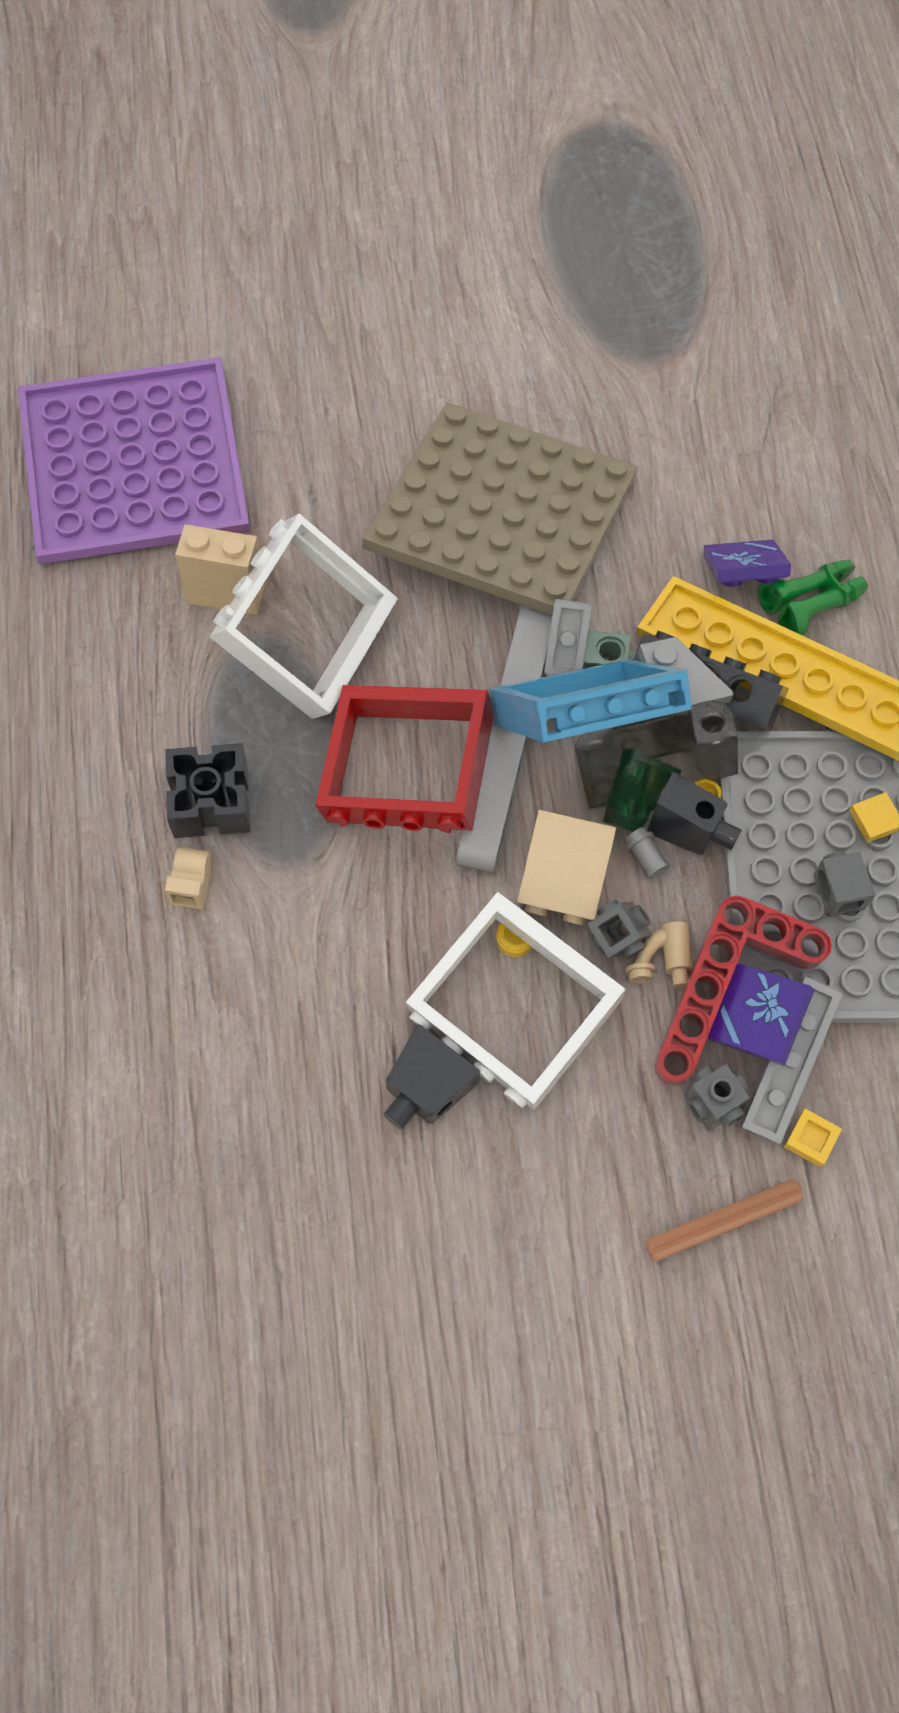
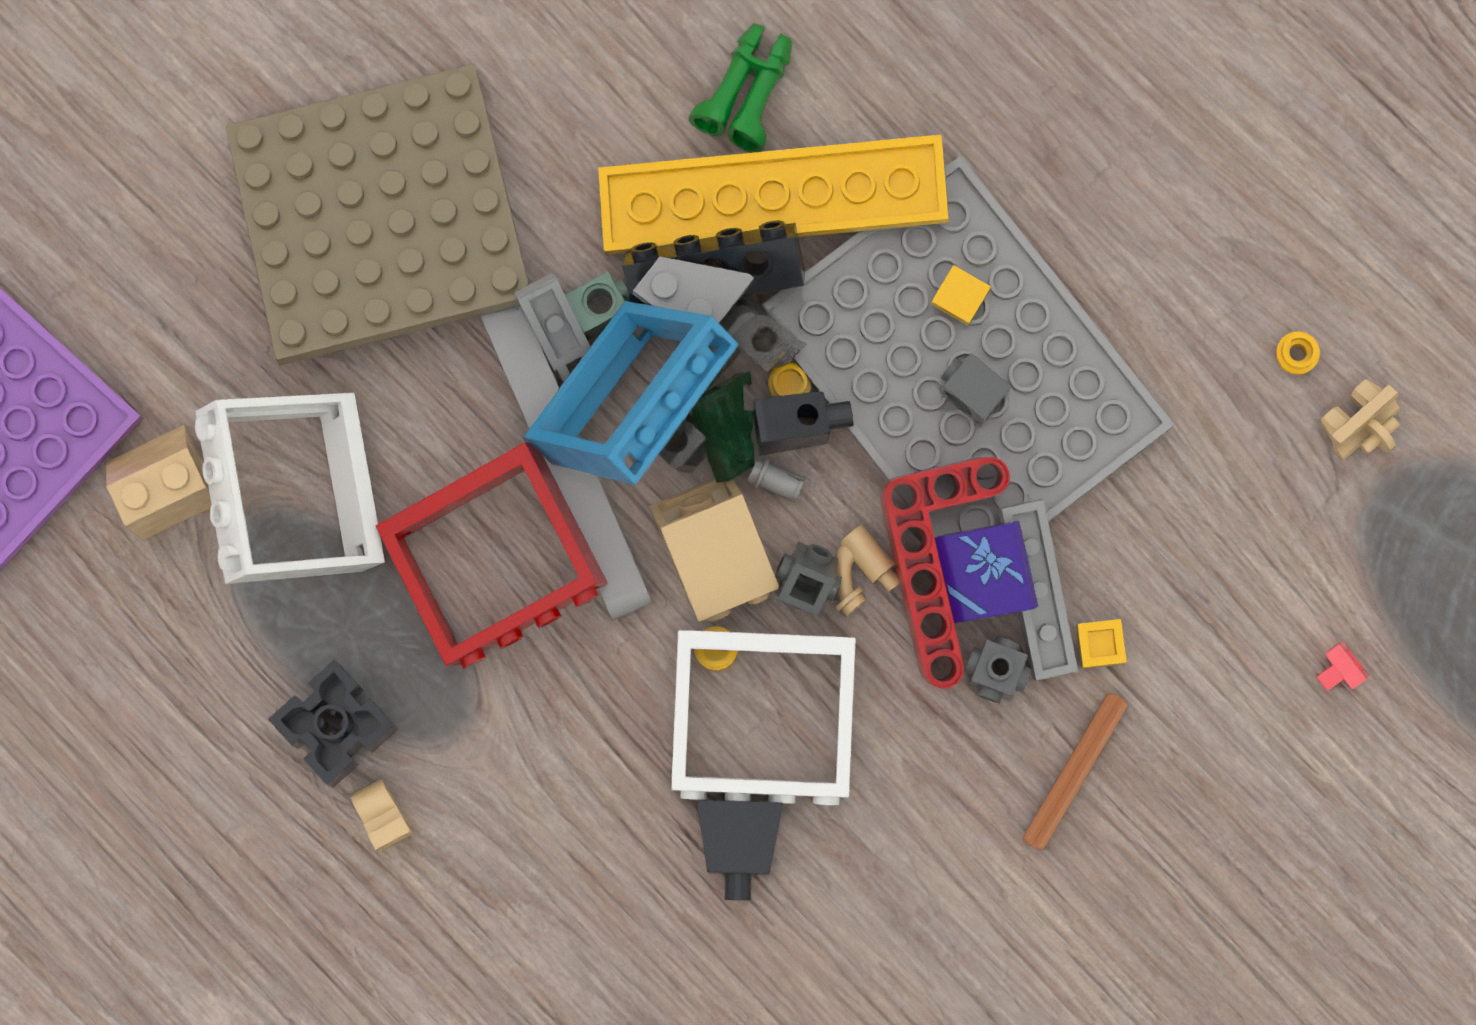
camera: 35 degrees left, 15 degrees up
dark purple tile [703,539,791,587] -> none

